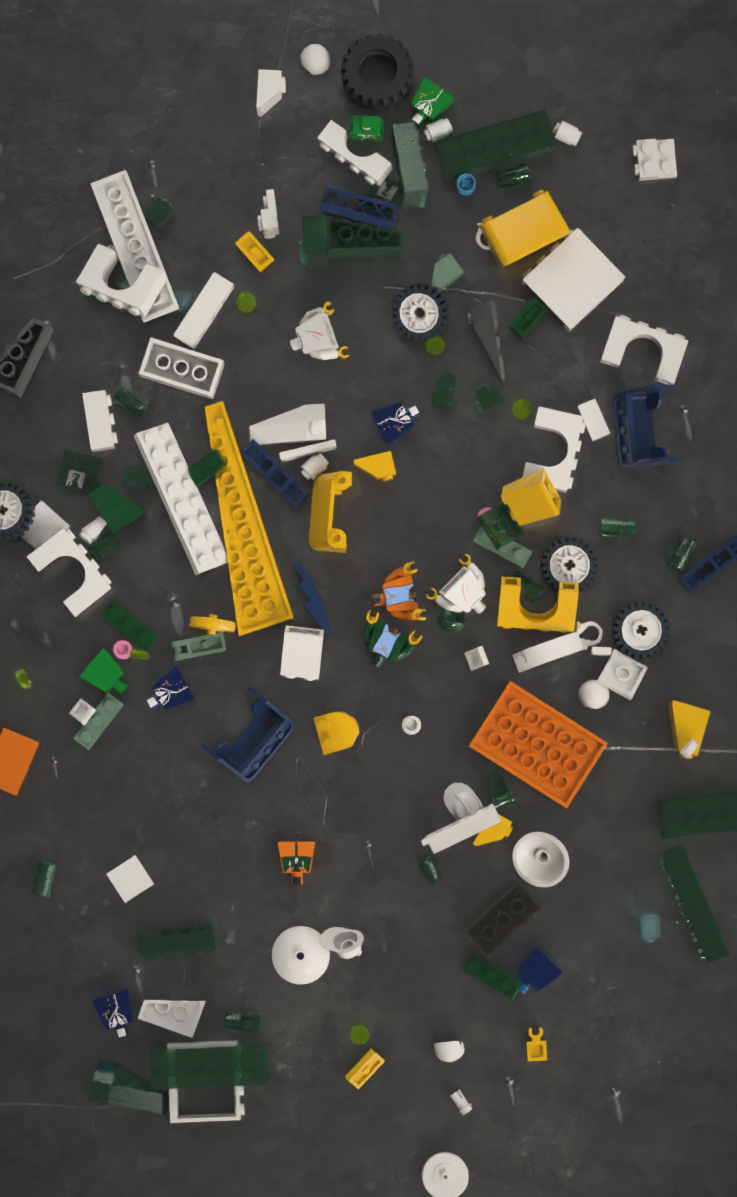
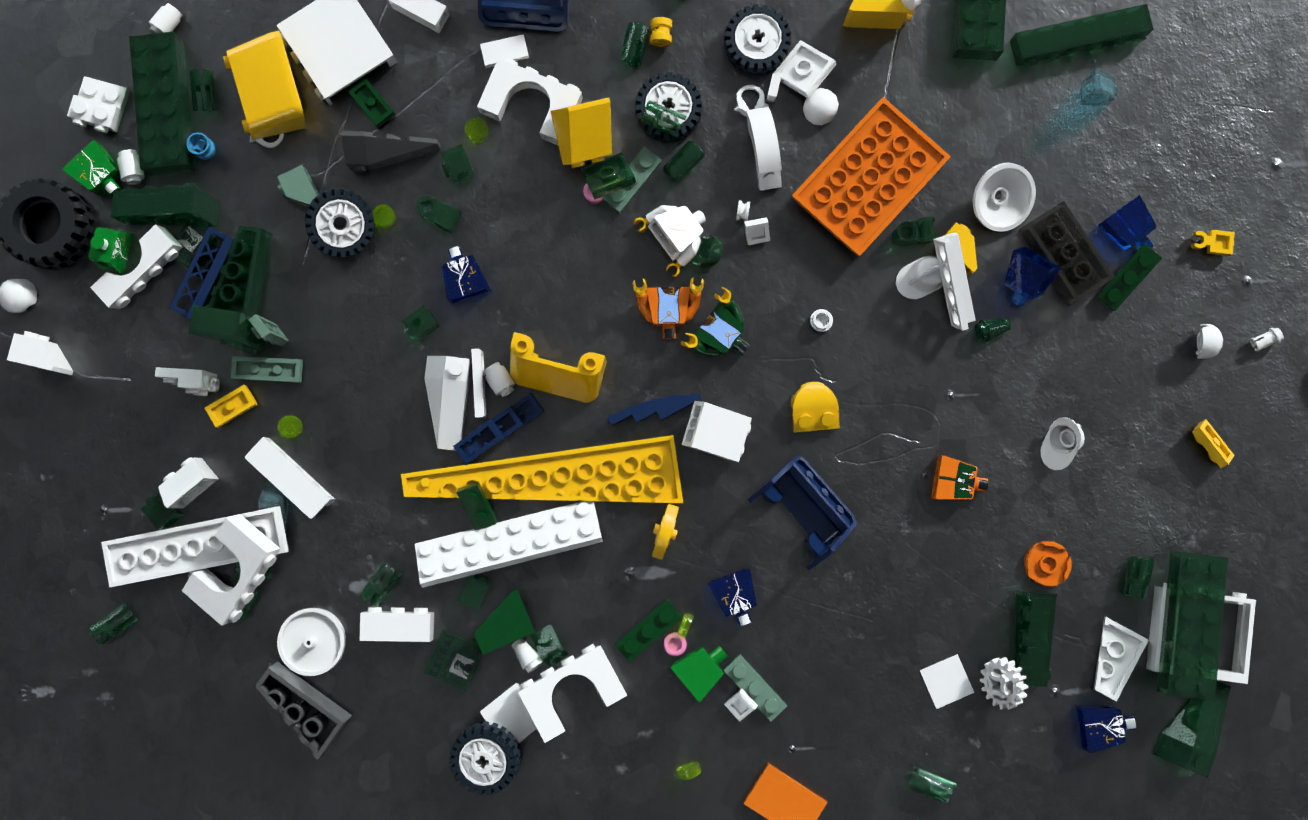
camera: 80 degrees left, 0 degrees up
white brick [139,338,225,400] -> none
sand green plate [171,632,227,661] -> none
white dish [272,926,330,984] -> none
white torso [290,302,349,360] -> none
clear neon green tile [350,1025,369,1045] -> none
yellow slope [353,451,396,482] -> none
yellow arch [497,576,579,633] -> none
none -> white plate [67,76,130,133]
none -> clear green arm [89,603,138,645]
none -> white slope [158,457,219,508]
none -> sand green plate [231,356,303,383]
none -> sand green plate [248,314,289,347]
none -> white piece [277,608,346,676]
none -> clear green brick [402,305,441,342]
none -> clear green arm [641,101,687,137]
none -> yellow wheel [650,17,672,47]
none -> white bush [736,200,750,222]
none -> white gear [980,657,1028,710]
none -> clear blue torso [1005,247,1061,306]
none -> orange tile [1024,541,1072,587]

